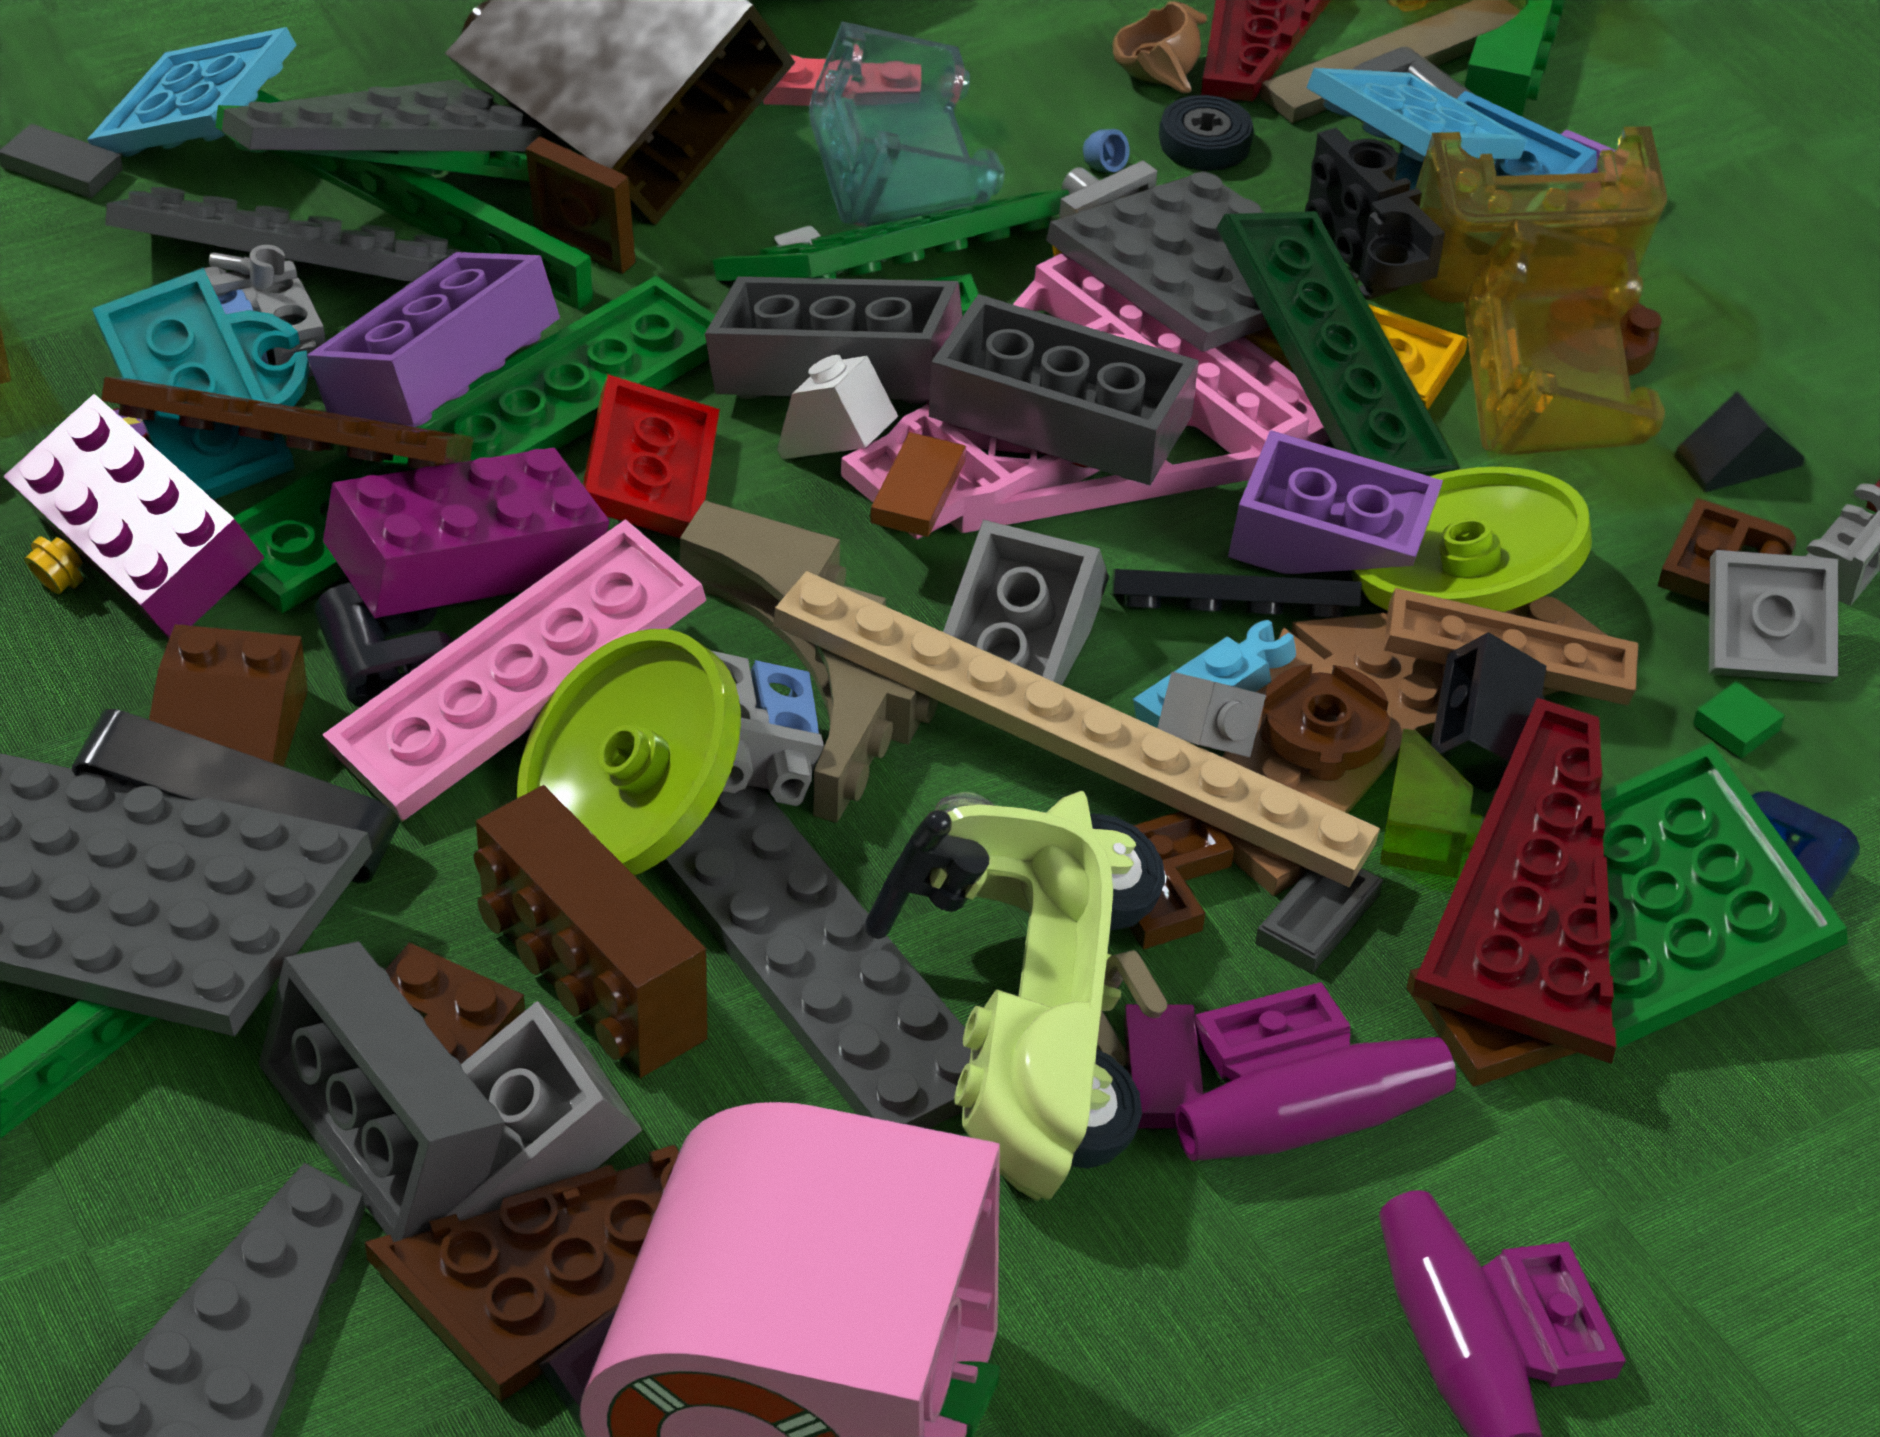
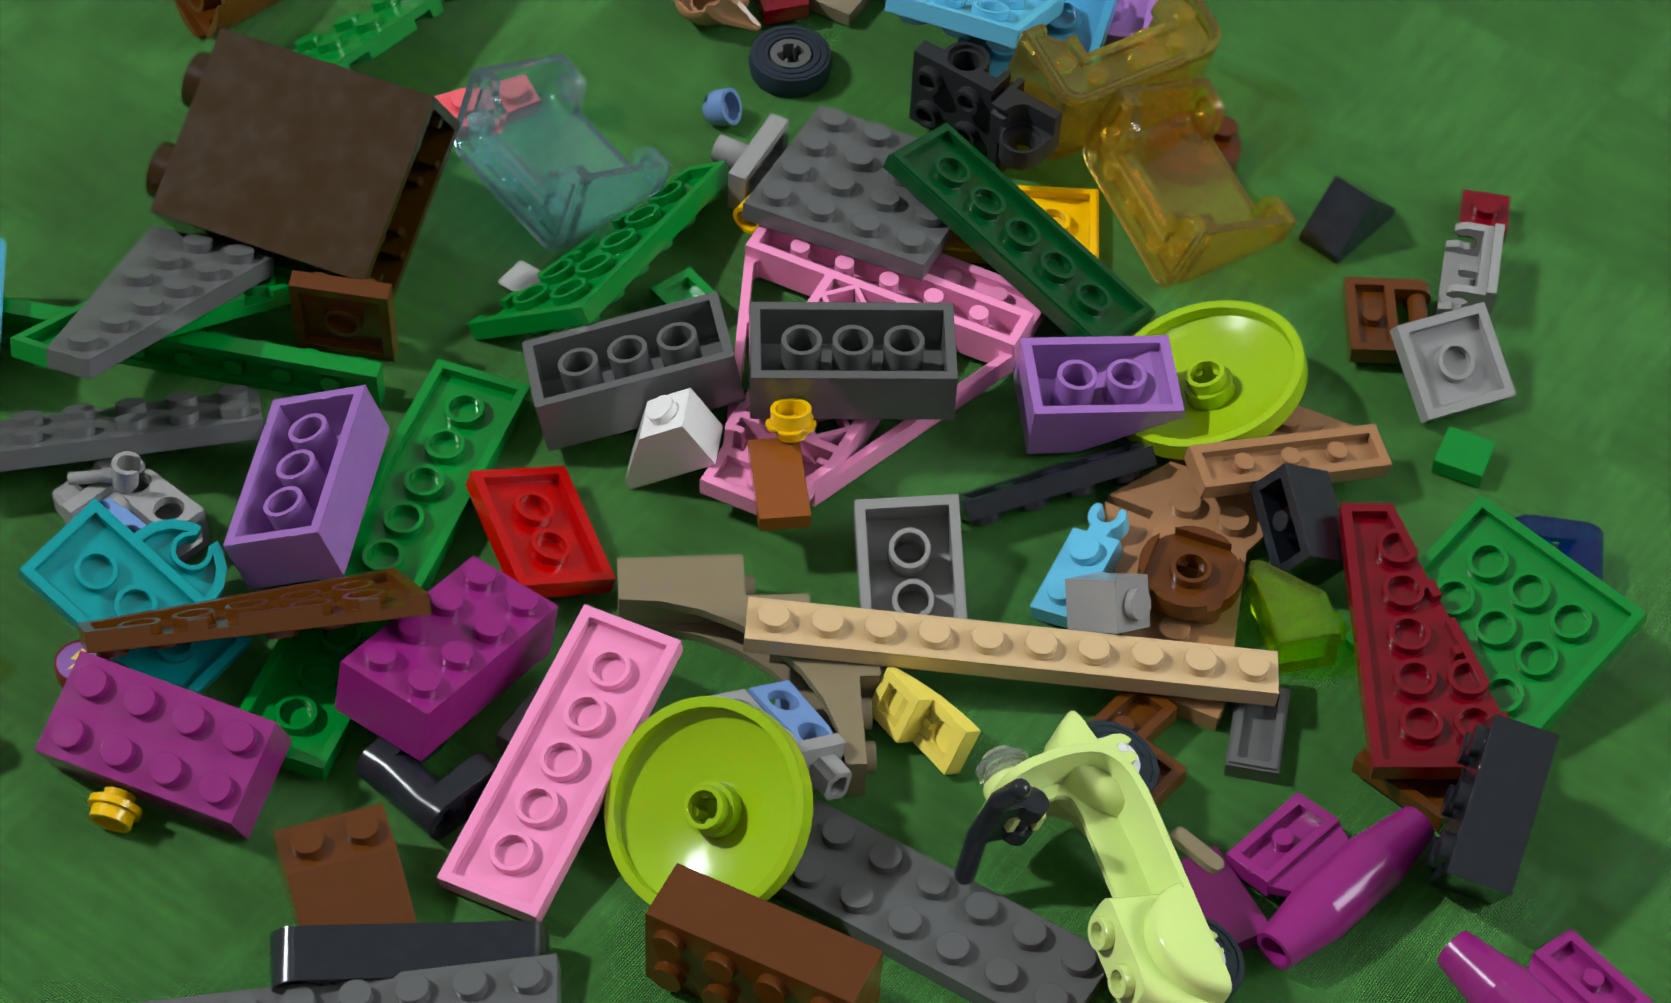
camera: 25 degrees left, 5 degrees up
none -> yellow plate [766,398,817,443]
none -> light yellow slope [871,667,981,775]
none -> black brick [1424,714,1560,905]

